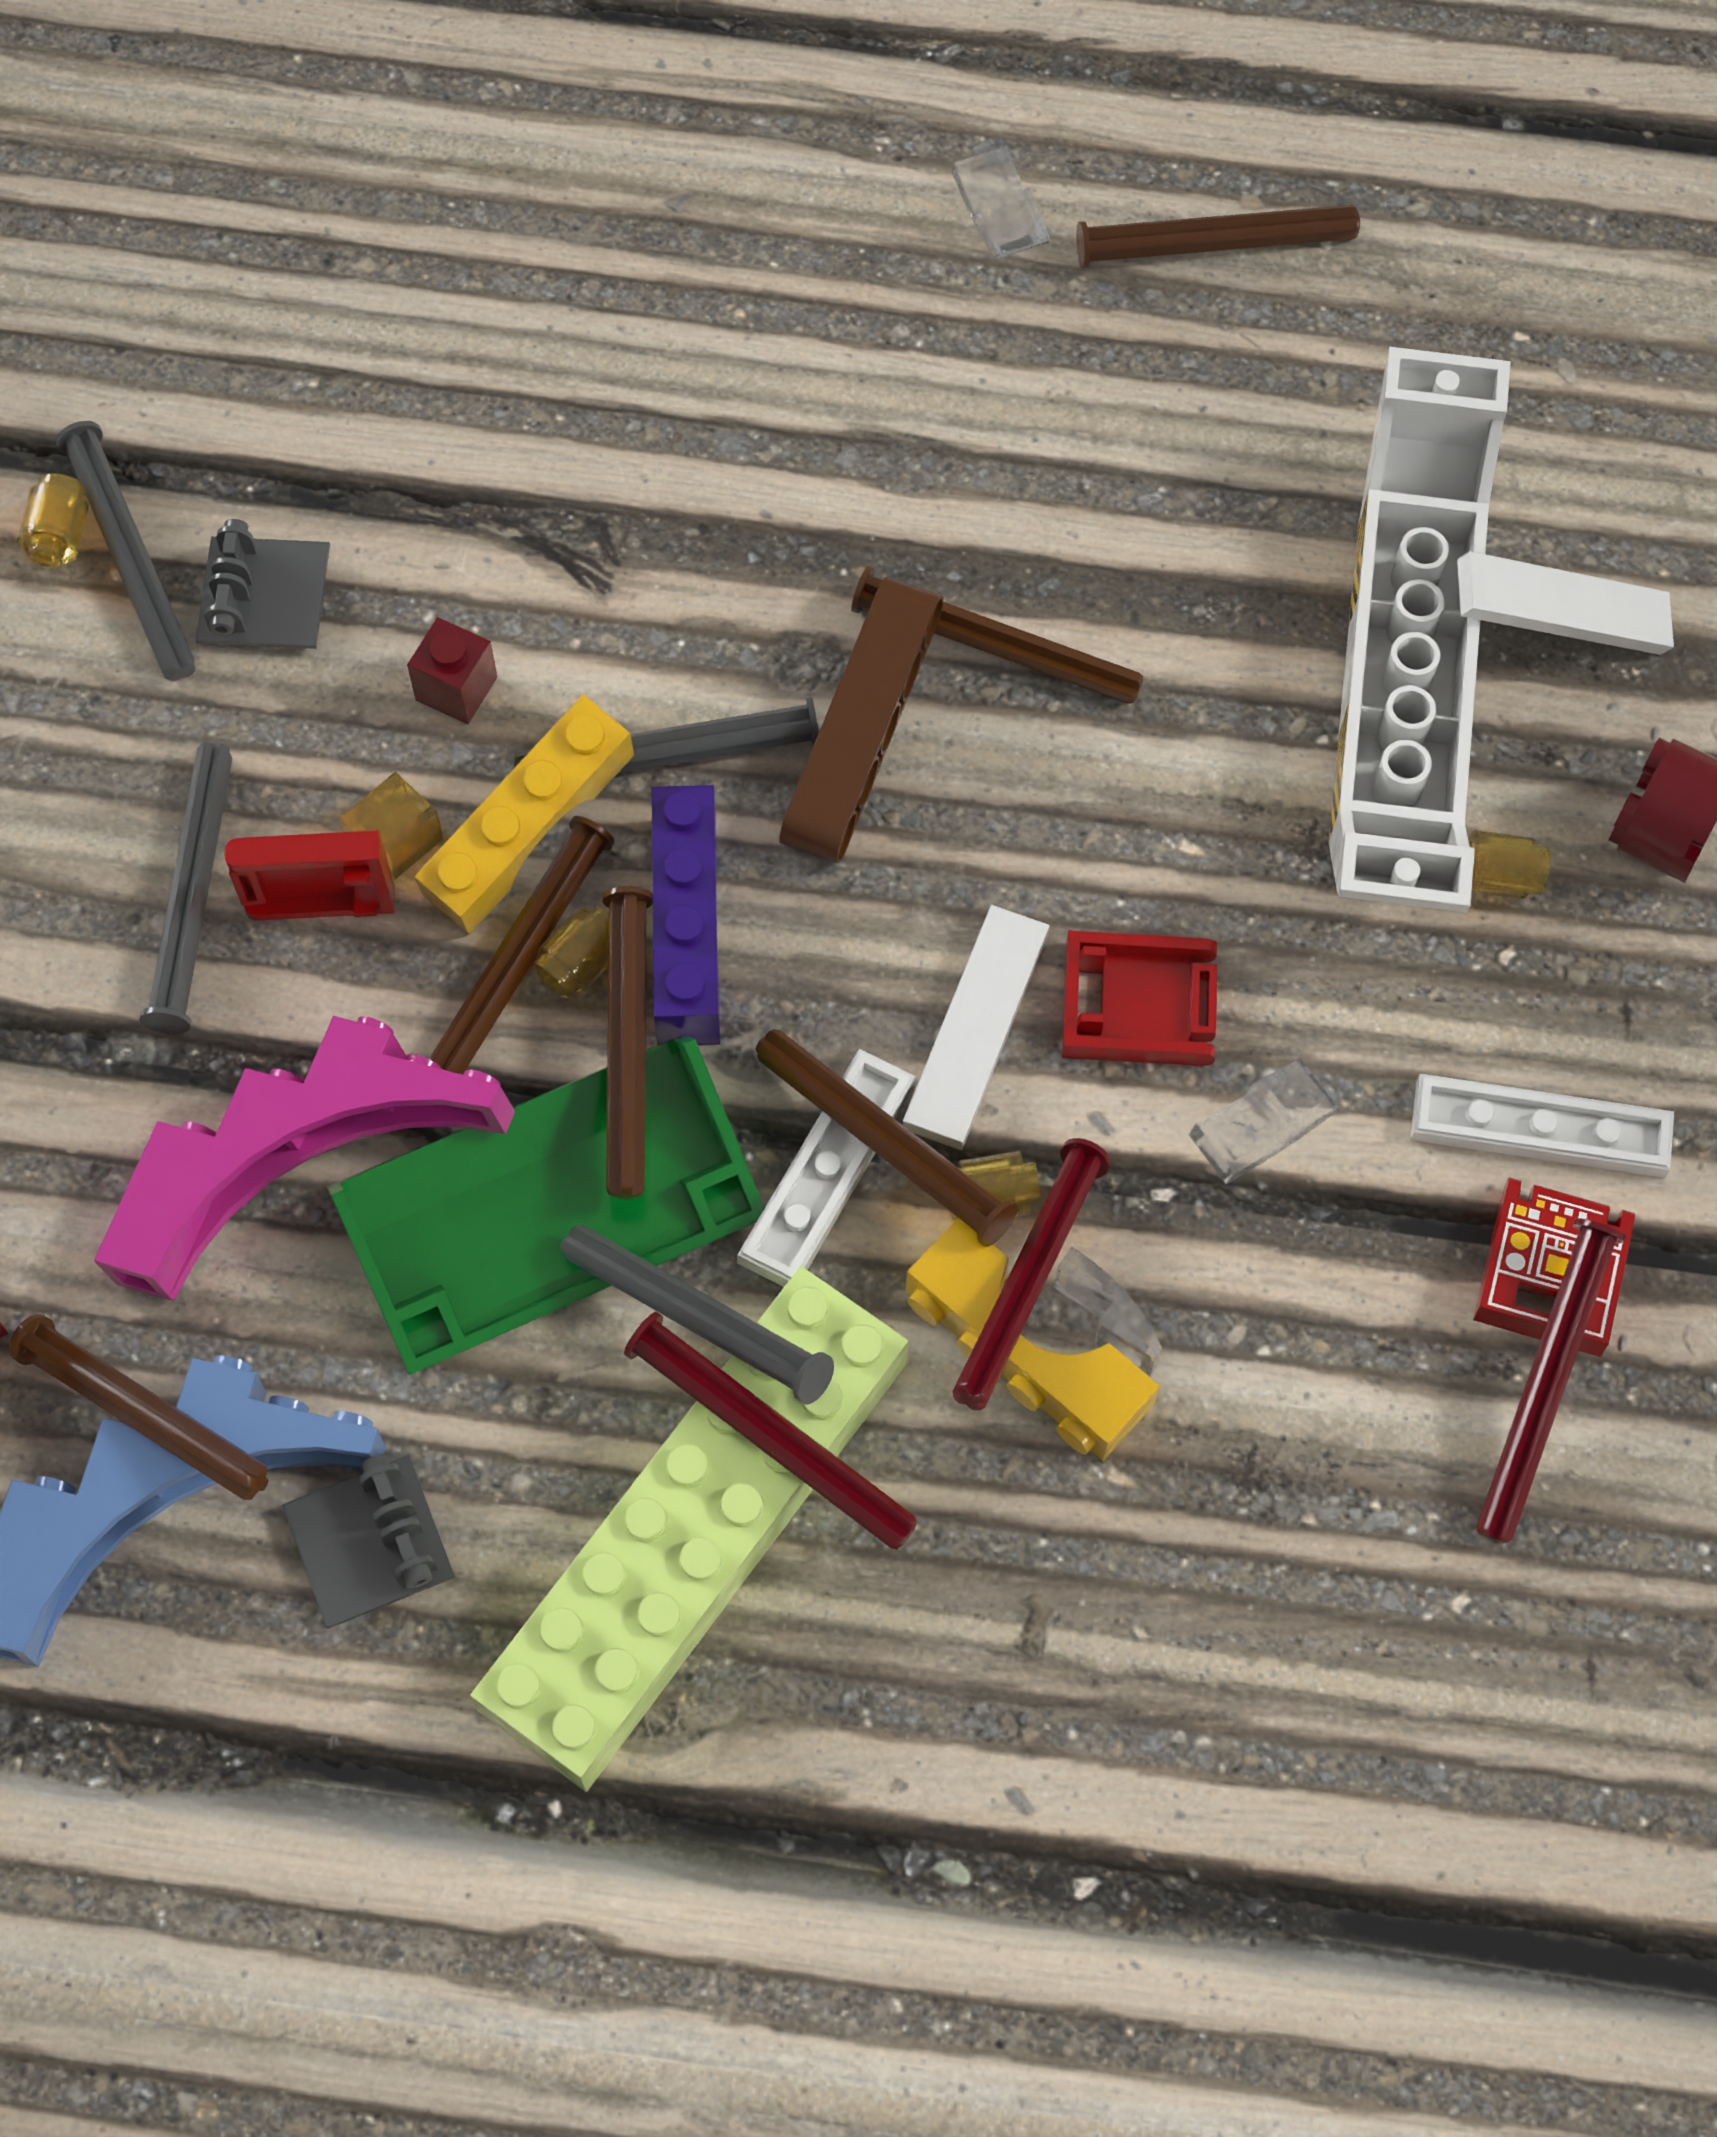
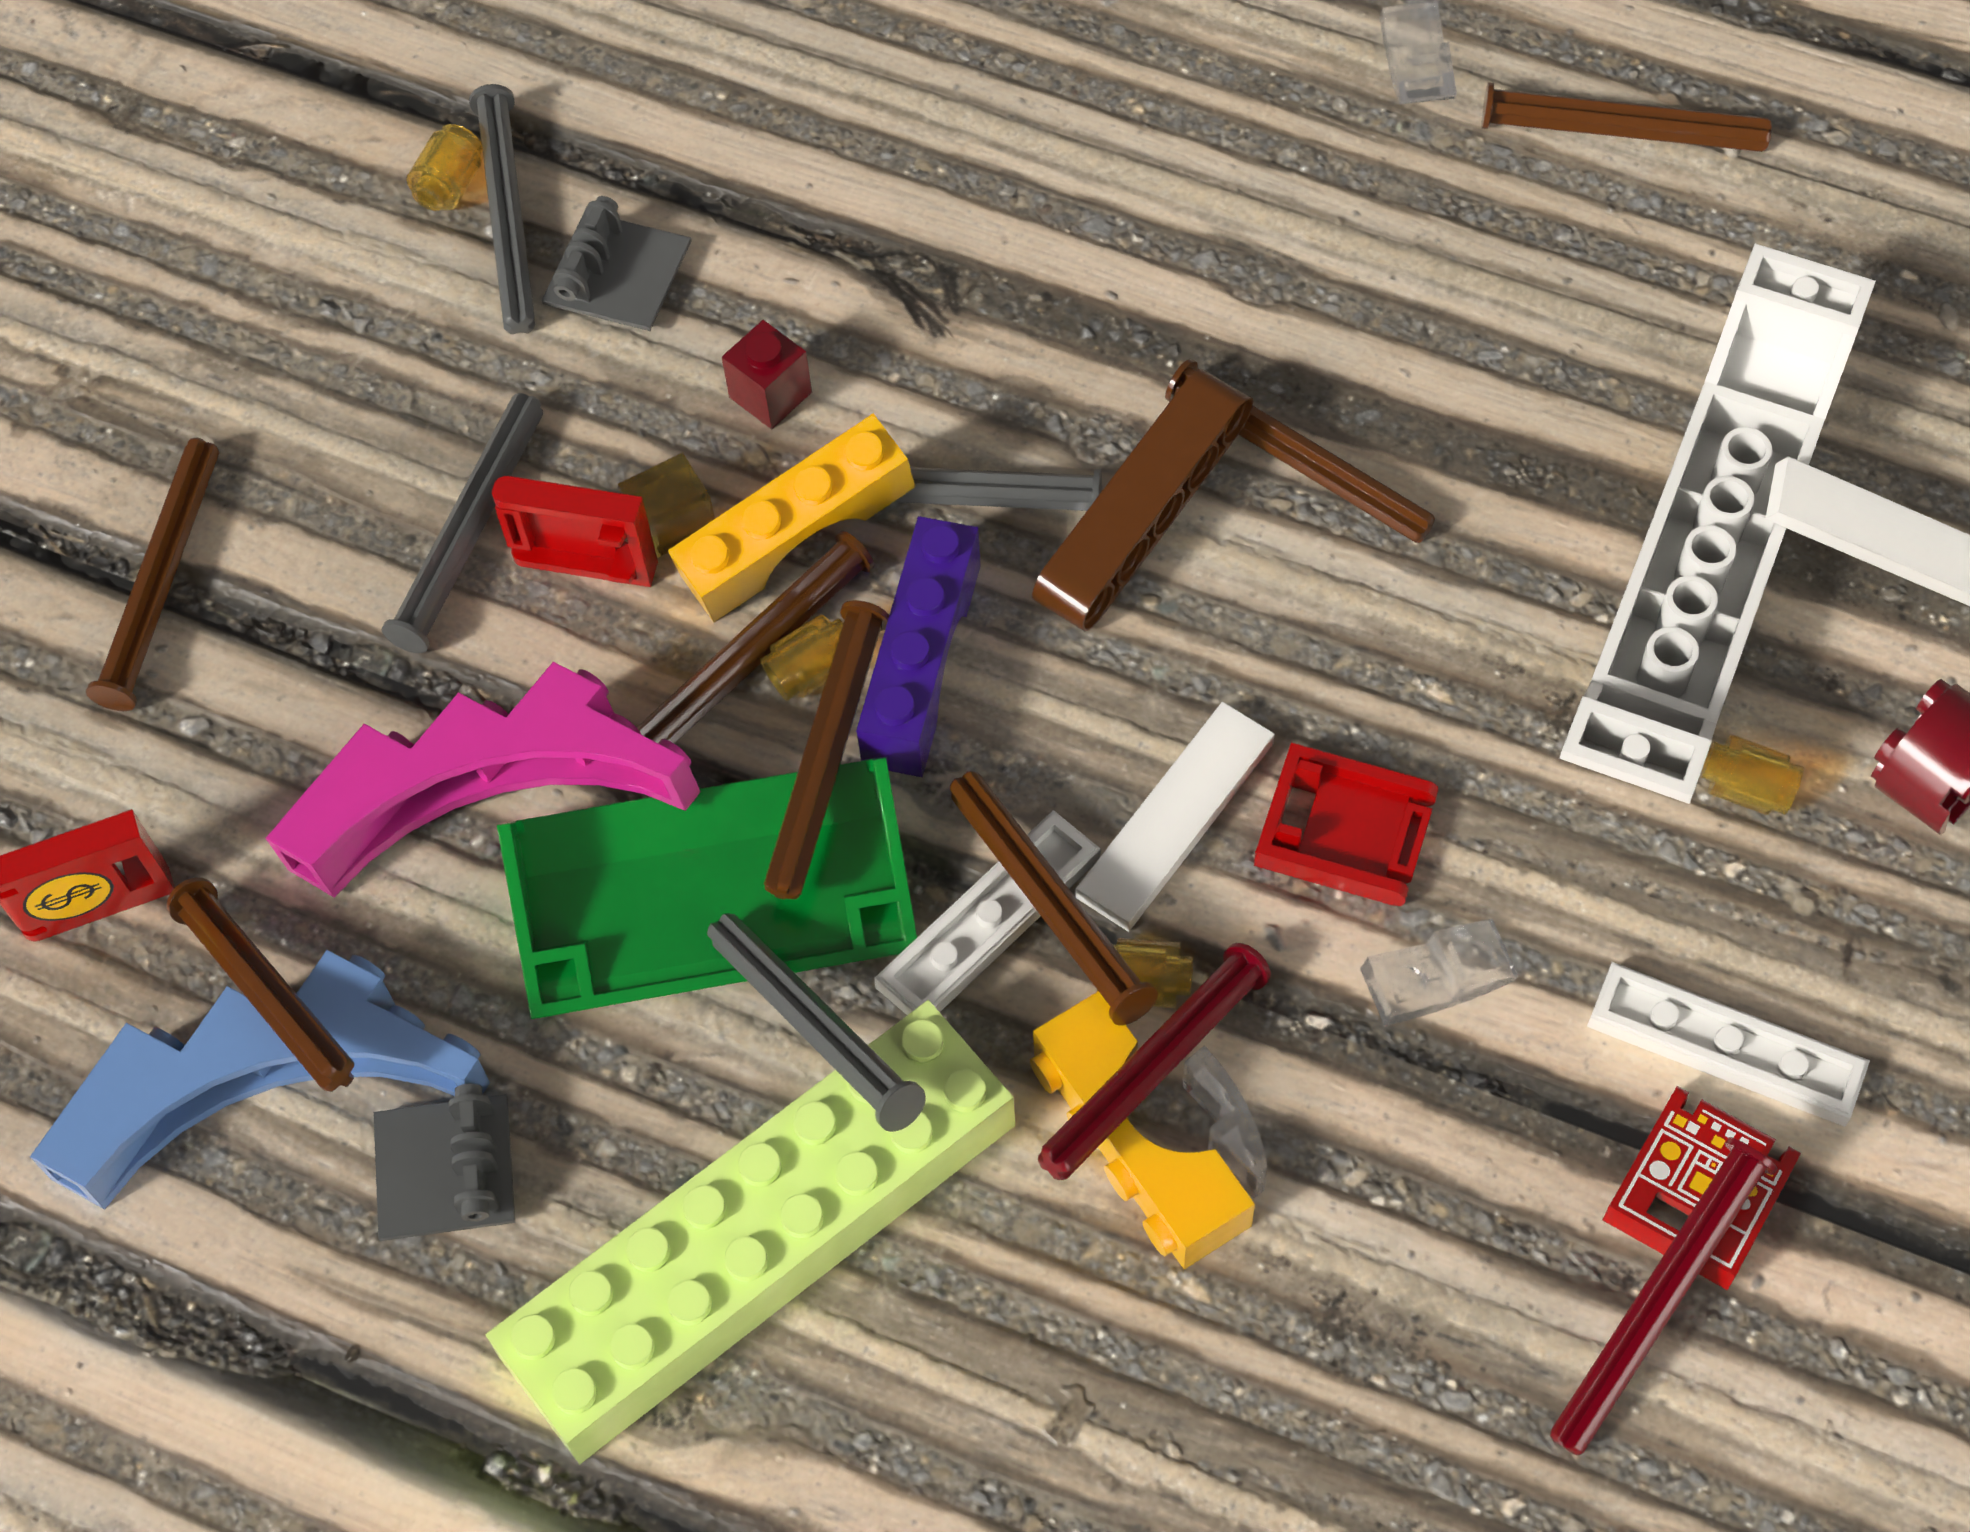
camera: 20 degrees right, 5 degrees down
dark red axle [624,1312,917,1550] -> none

